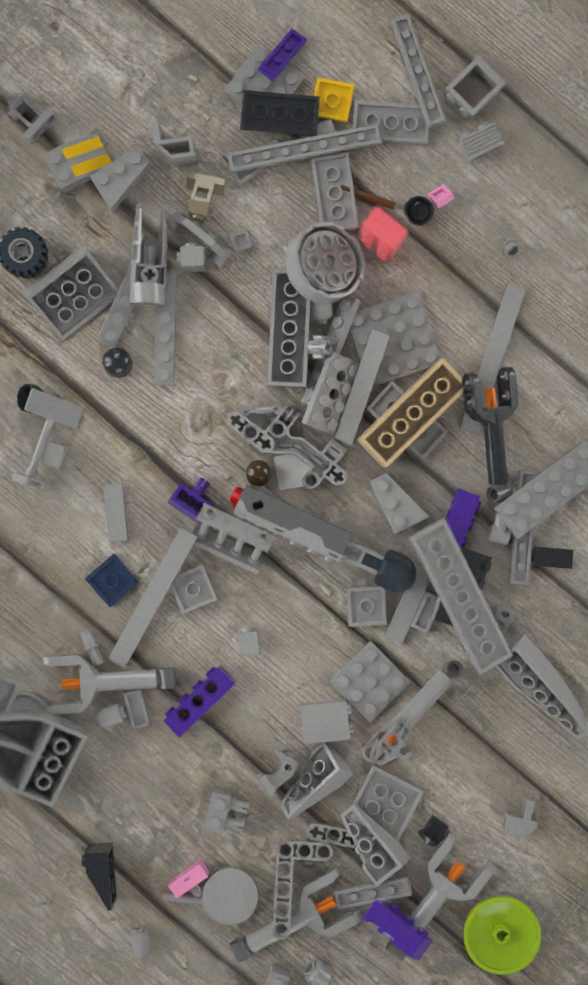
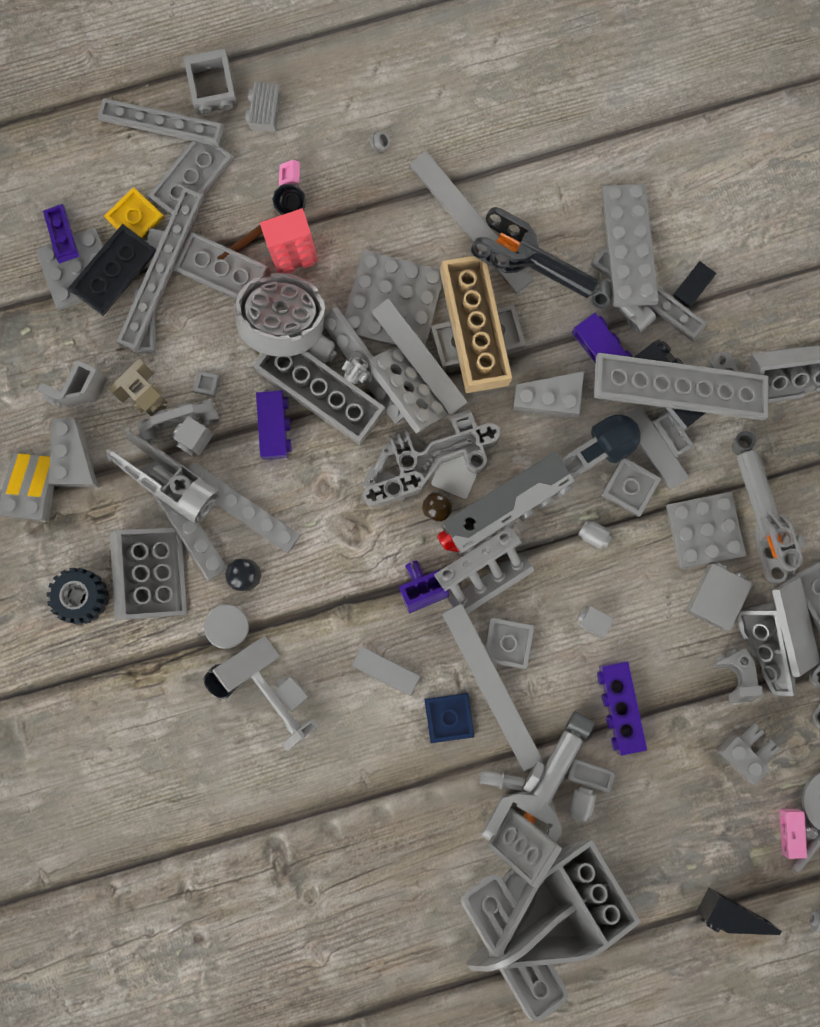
camera: 55 degrees left, 5 degrees down
none -> light grey tile [204,604,250,649]
none -> dark purple brick [256,390,292,460]
none -> light grey tile [488,808,563,890]
none -> light grey tile [523,761,545,793]
none -> light grey brick [578,520,612,549]
none -> light grey tile [772,578,820,677]

